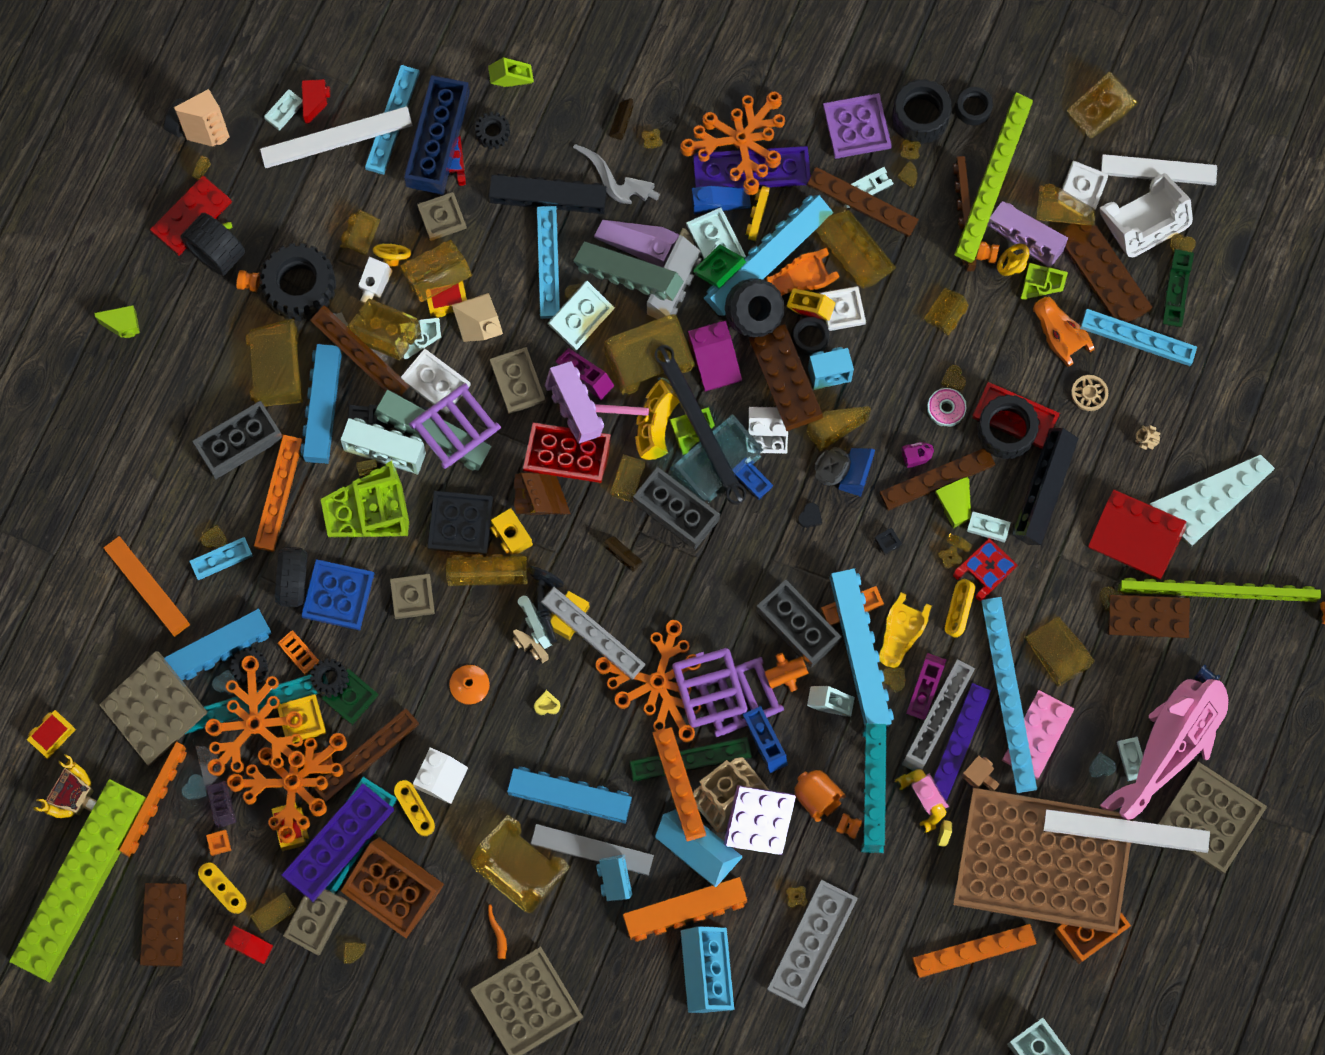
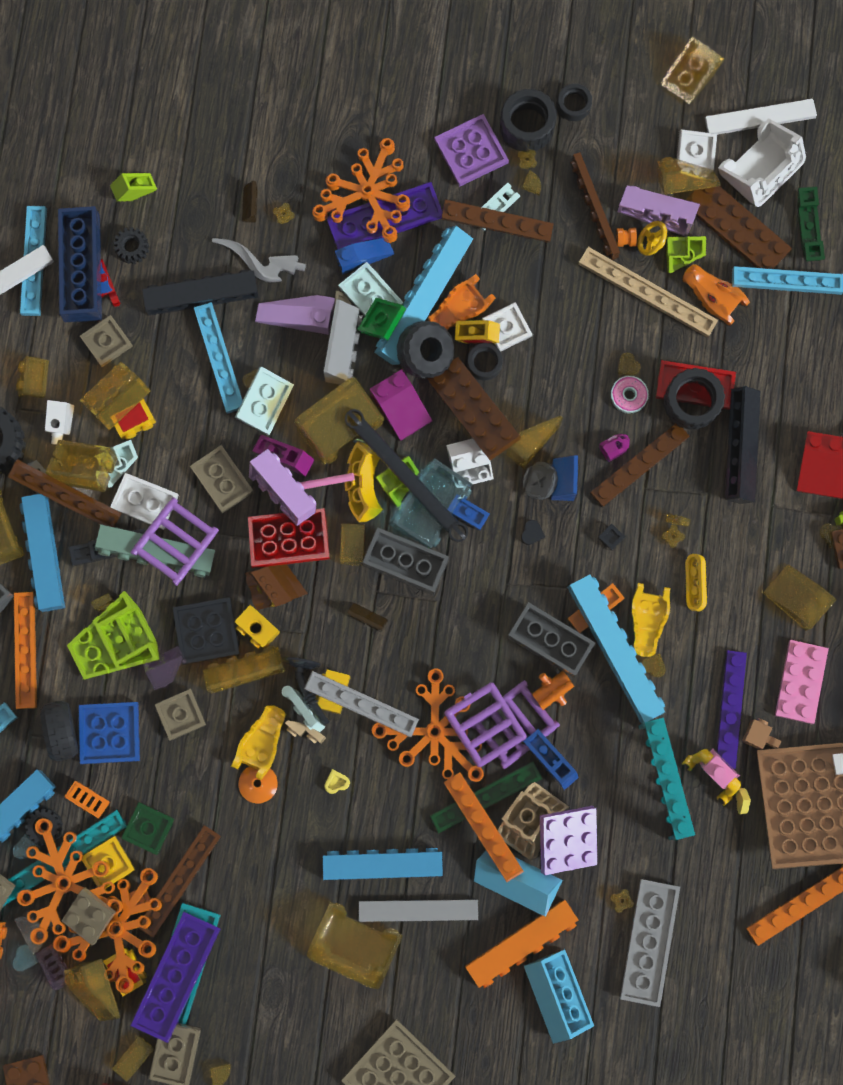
camera: 15 degrees left, 5 degrees up
yellow plate [198,863,247,914] -> none
orange plate [206,830,232,856] -> none
black tyre [310,658,349,698] -> none
light aqua brick [341,418,426,475] -> none
dark orange slope [341,838,444,938] -> none
yellow piece [373,244,411,266] -> none
yellow plate [394,780,435,836] -> none
white slope [413,747,468,804] -> none
tan slope [452,293,503,342] -> none
orange animal [488,904,507,959] -> none
sand green brick [573,241,684,301] -> none
medium azure slope [597,854,632,901] -> none
yellow plate [746,186,770,241] -> none
orange cylinder [794,770,846,822] -> none
light aqua slope [807,686,855,717] -> none
medium azure brick [808,347,854,390] -> none
clear yellow slope [816,210,896,289] -> none
orange wheel [836,813,862,839] -> none
light grey slope [902,659,975,771] -> none
magenta slope [906,653,946,720] -> none
clear yellow bracket [924,288,969,335] -> none
lime slope [935,477,971,529] -> none
red flag [953,538,1018,602] -> none
lime plate [954,92,1033,263] -> none
light aqua plate [967,512,1011,542] -> none
medium azure plate [981,597,1037,793] -> none
tan wheel [1071,375,1108,411] -> none
tan gear [1136,425,1160,450] -> none
clear yellow tile [1170,234,1196,252] -> none
none -> dark tan plate [62,888,116,945]
none -> clear yellow slope [64,959,121,1021]
none -> clear purple slope [143,646,183,690]
none -> yellow animal [231,705,286,780]
none -> tan plate [578,247,718,338]

